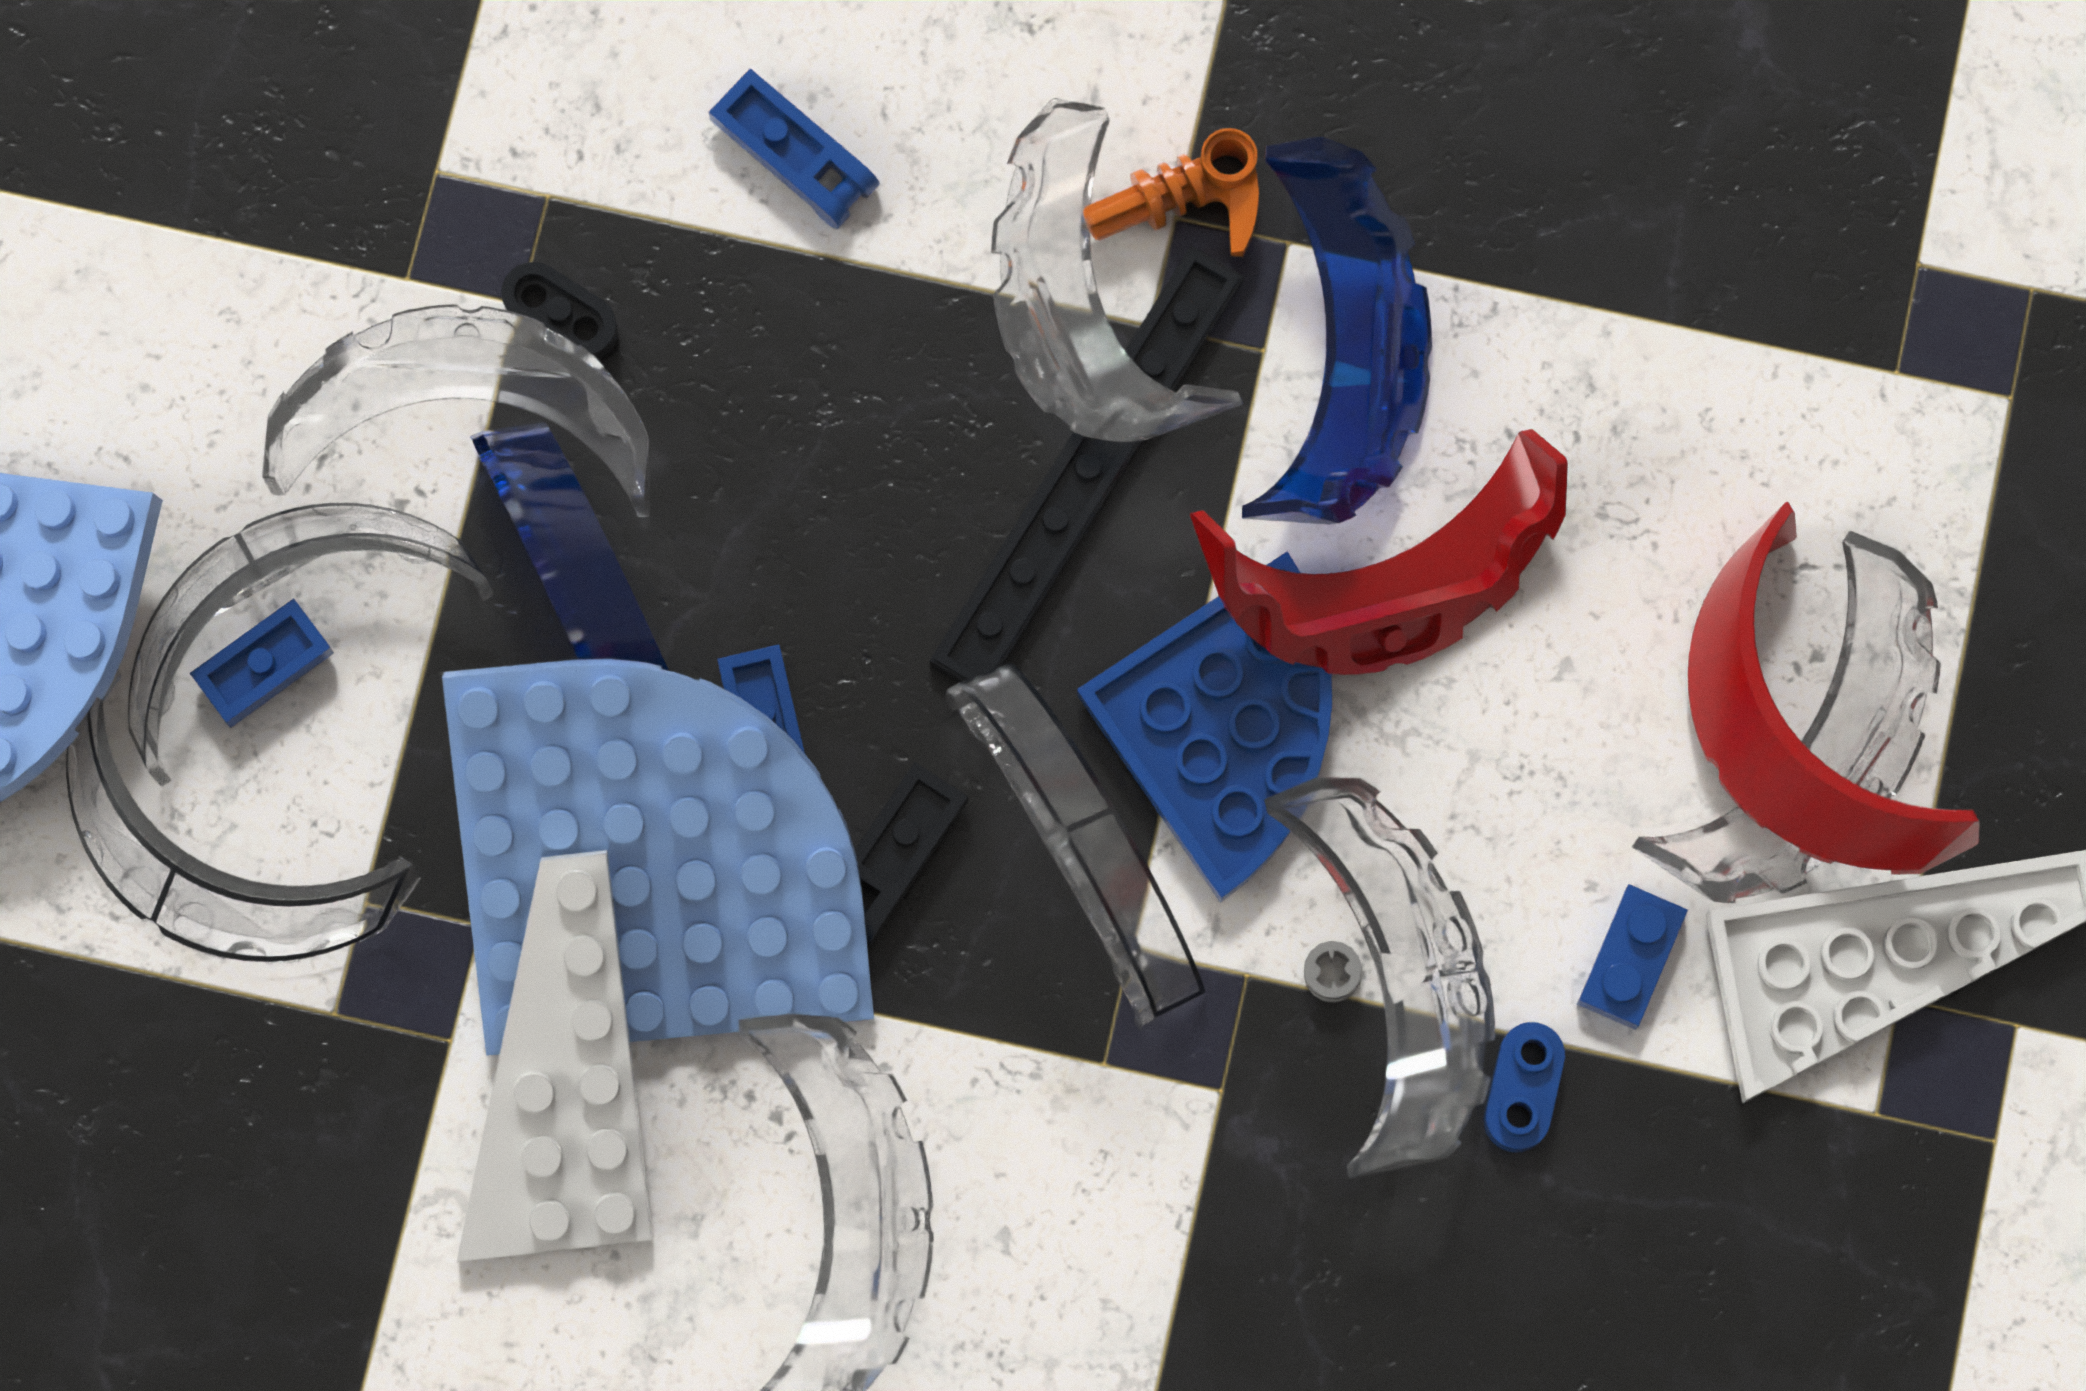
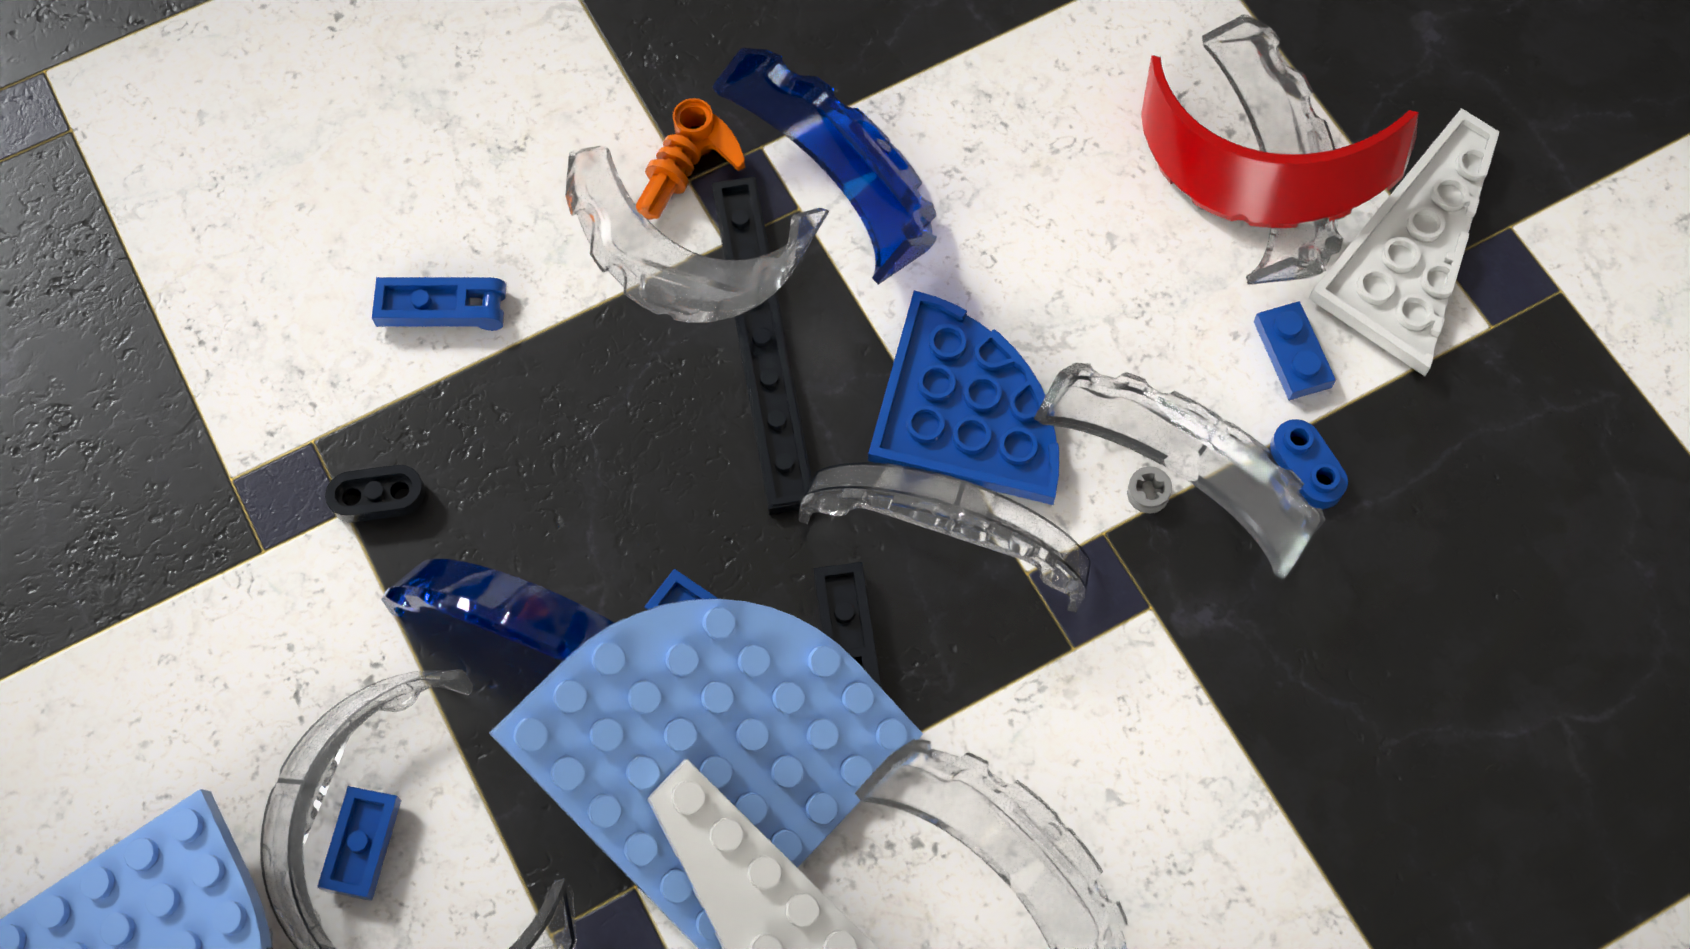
camera: 40 degrees left, 10 degrees down
clear windscreen [262,304,650,517] -> none
red windscreen [1190,429,1568,675] -> none

